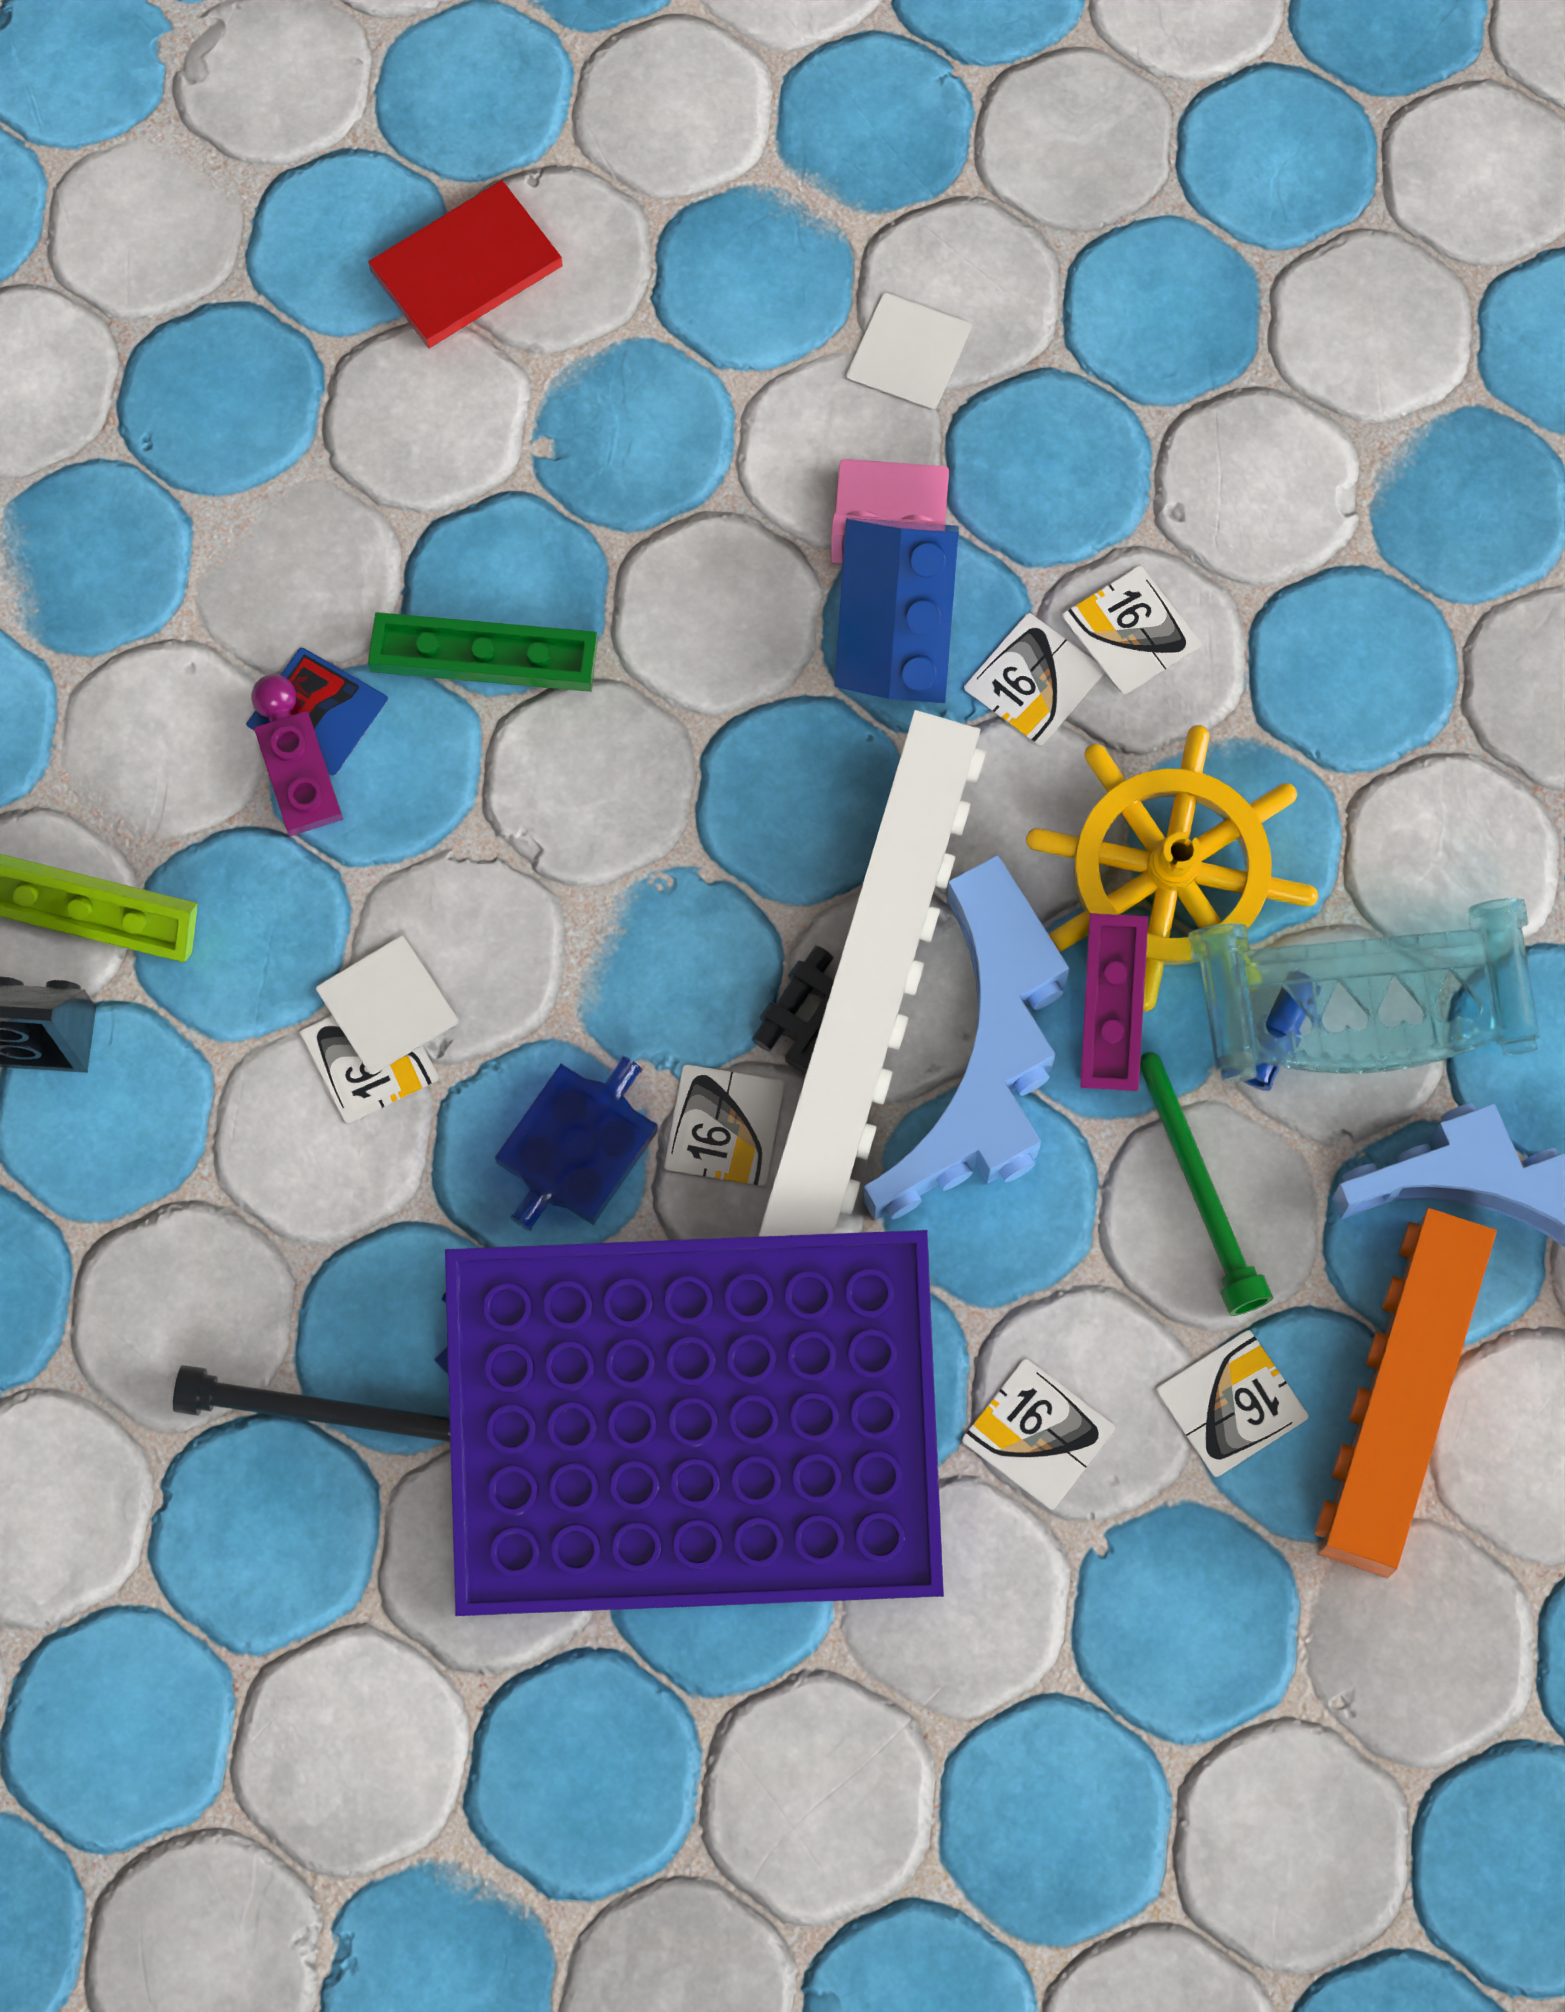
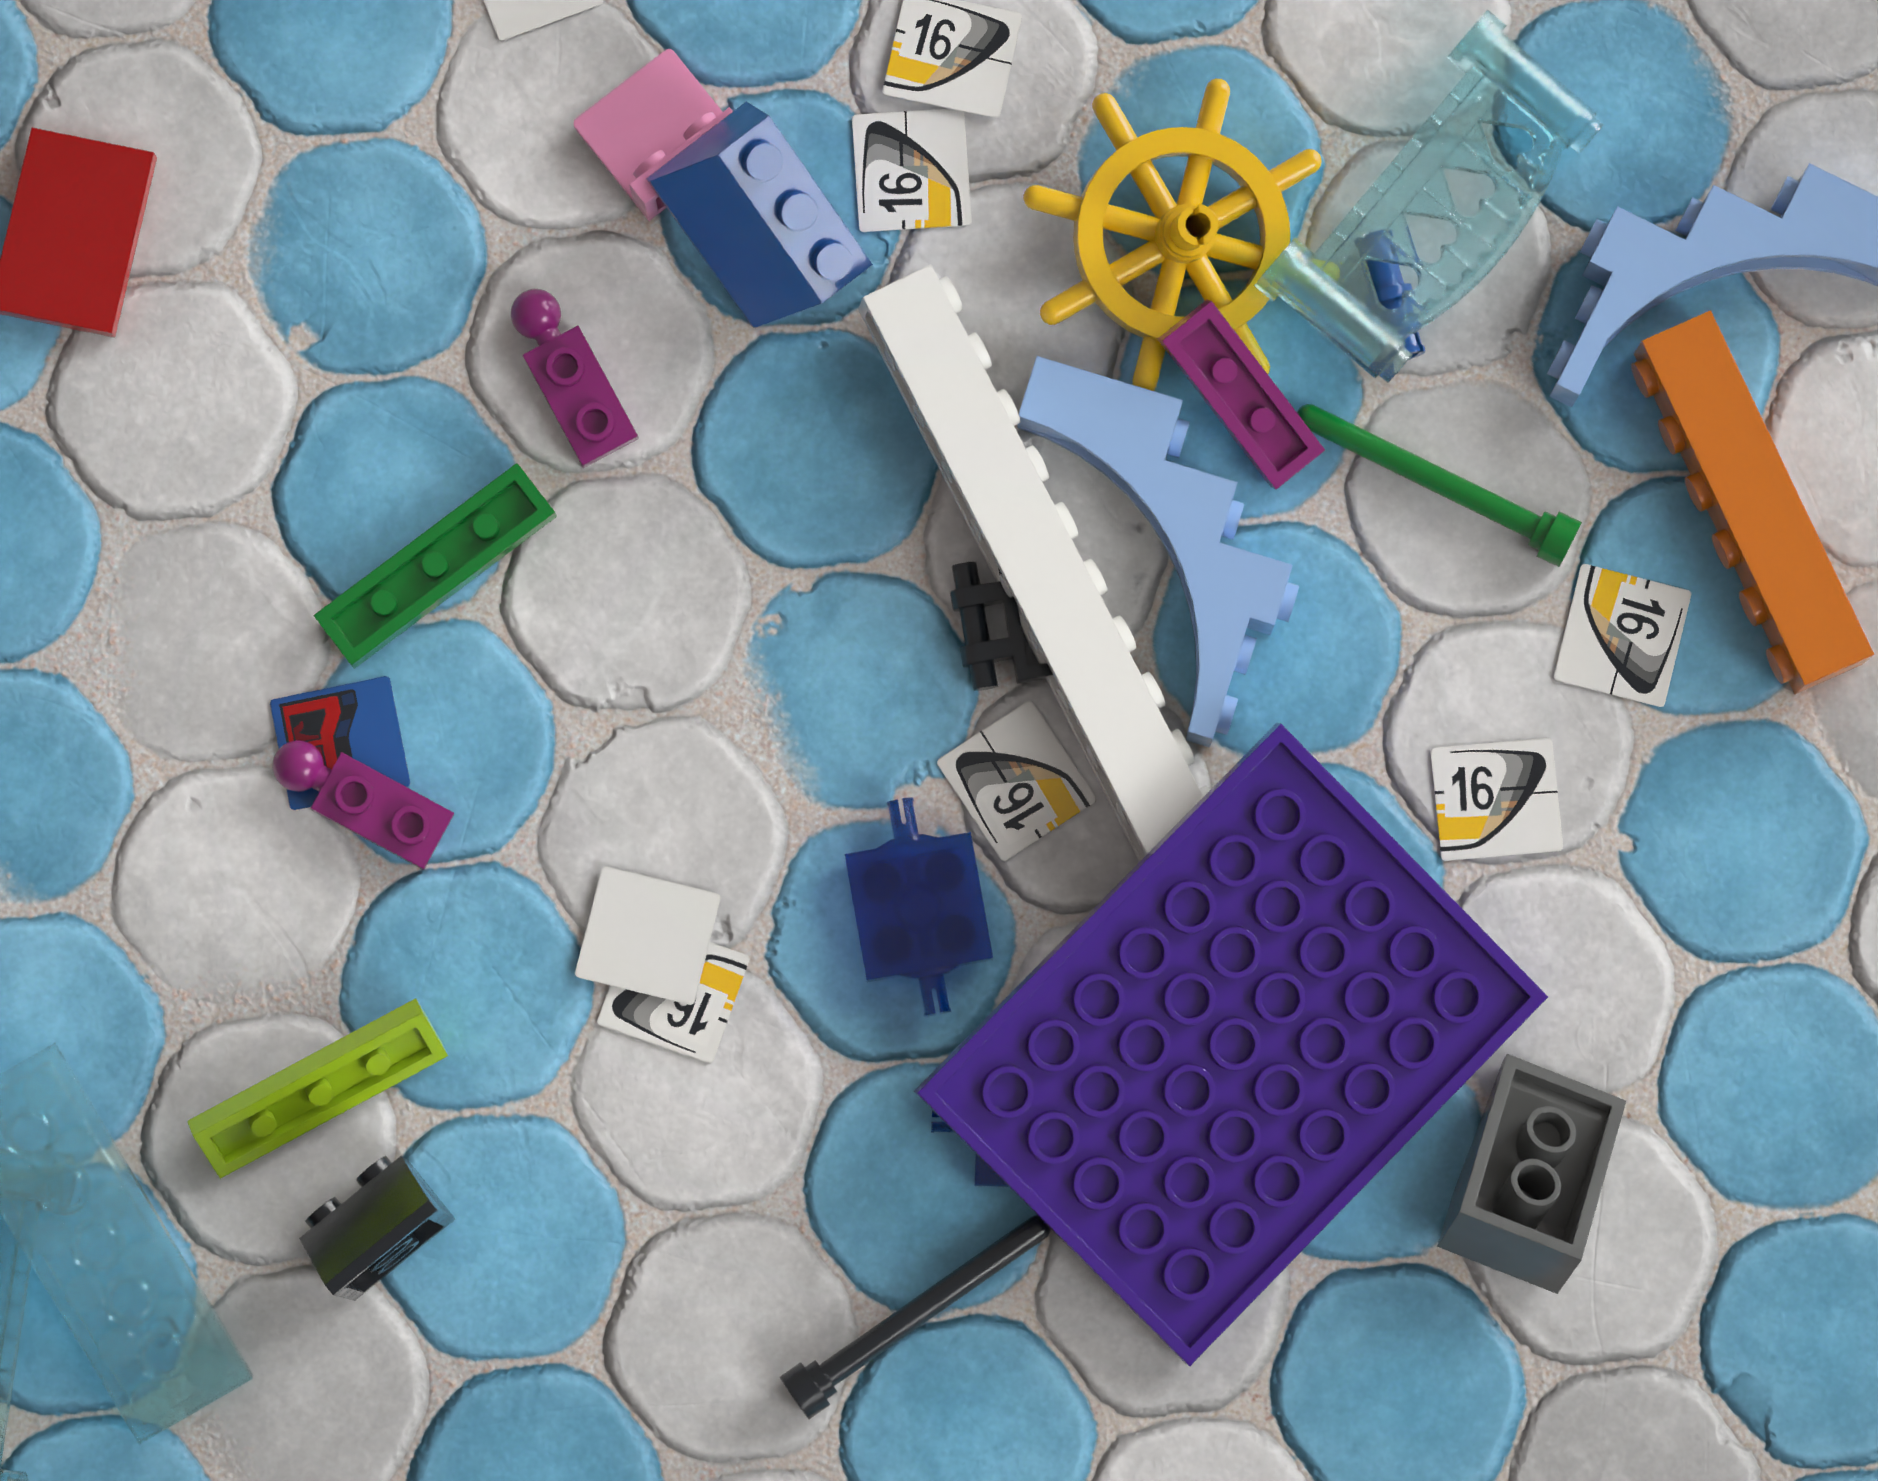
camera: 45 degrees left, 10 degrees up
none -> magenta plate [511,289,639,468]
none -> dark grey slope [1437,1054,1626,1294]

